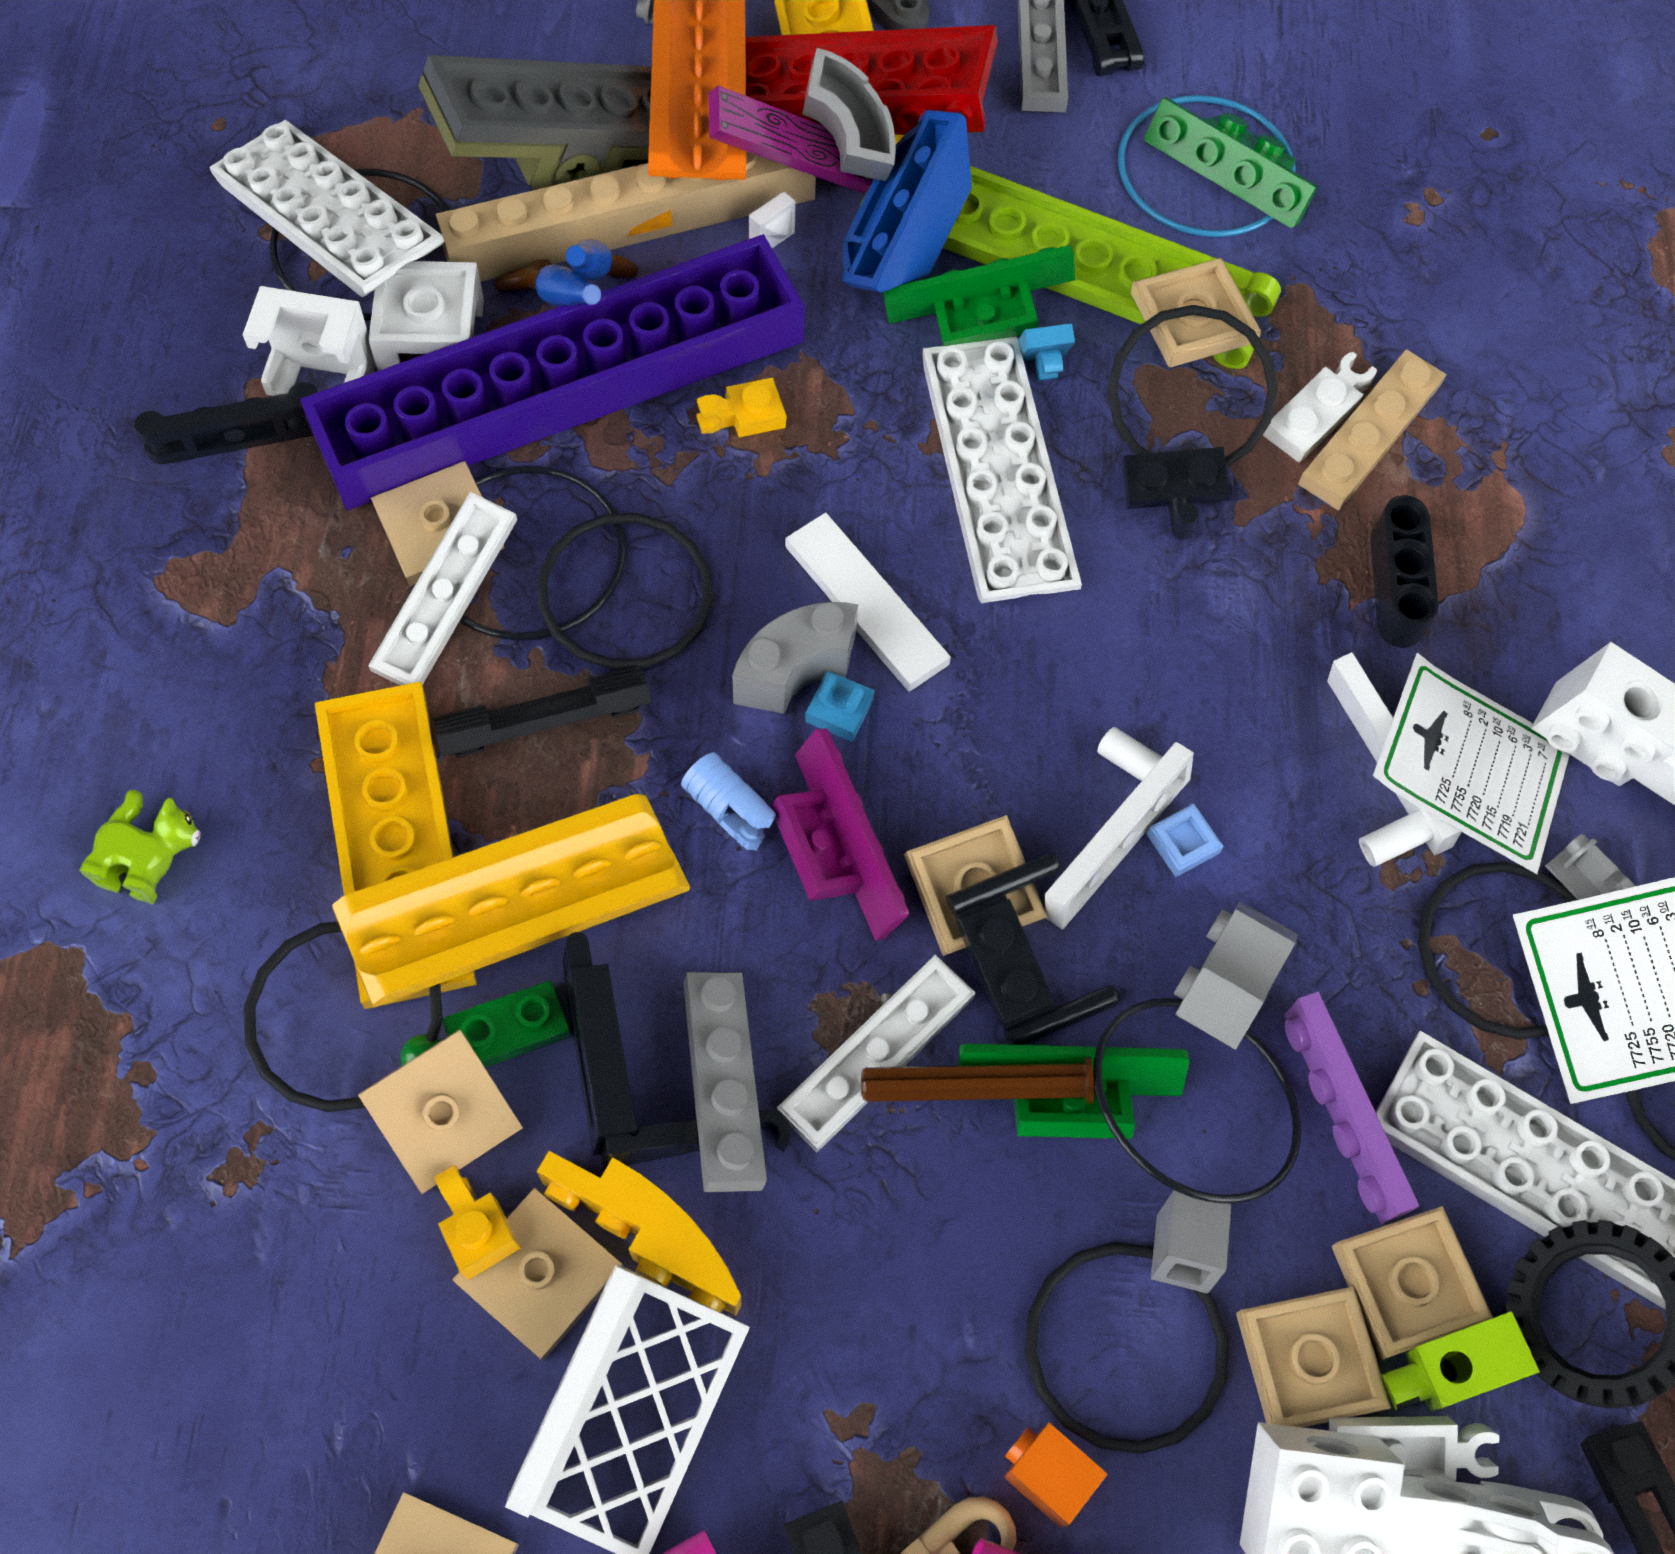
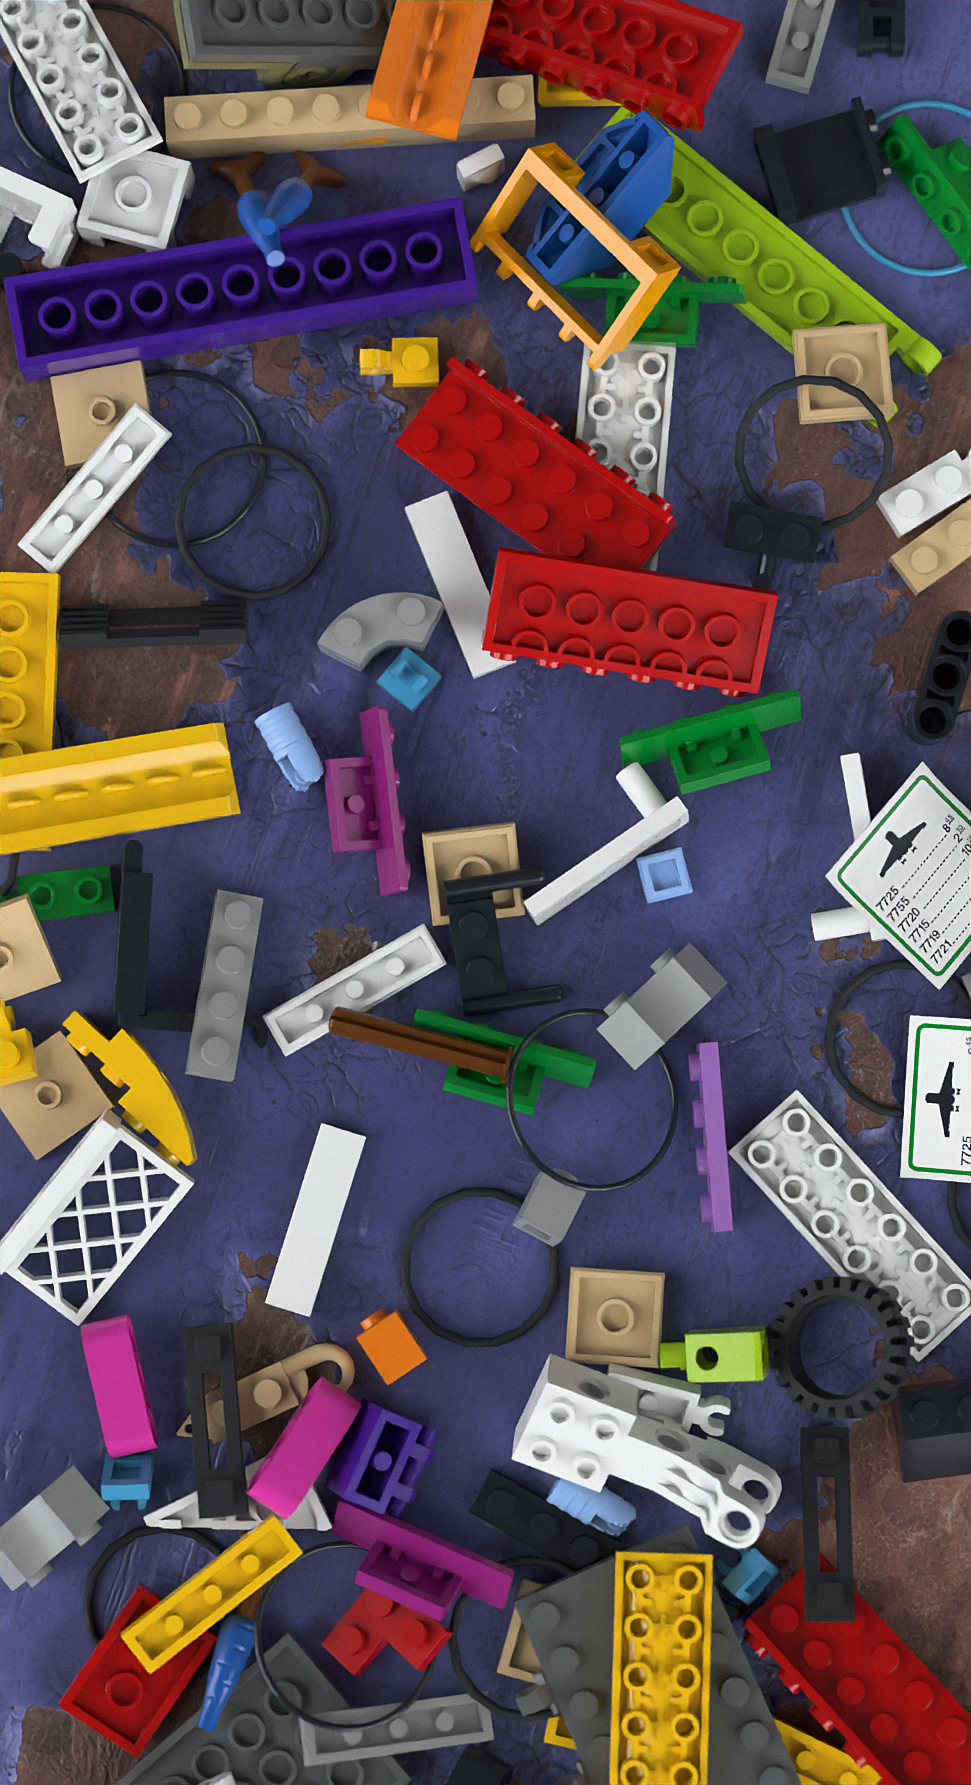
camera: 20 degrees right, 20 degrees up
magenta tile [709,85,873,194] -> none
light grey brick [802,48,896,181] -> none
dark azure tile [1018,323,1075,381] -> none
tan plate [1331,1206,1493,1361] -> none
none -> white tile [265,1123,366,1317]
none -> red bracket [395,357,677,569]
none -> light orange hinge [470,142,682,371]
none -> red bracket [482,546,778,697]
none -> green bracket [619,689,802,795]
none -> black panel [753,96,892,226]

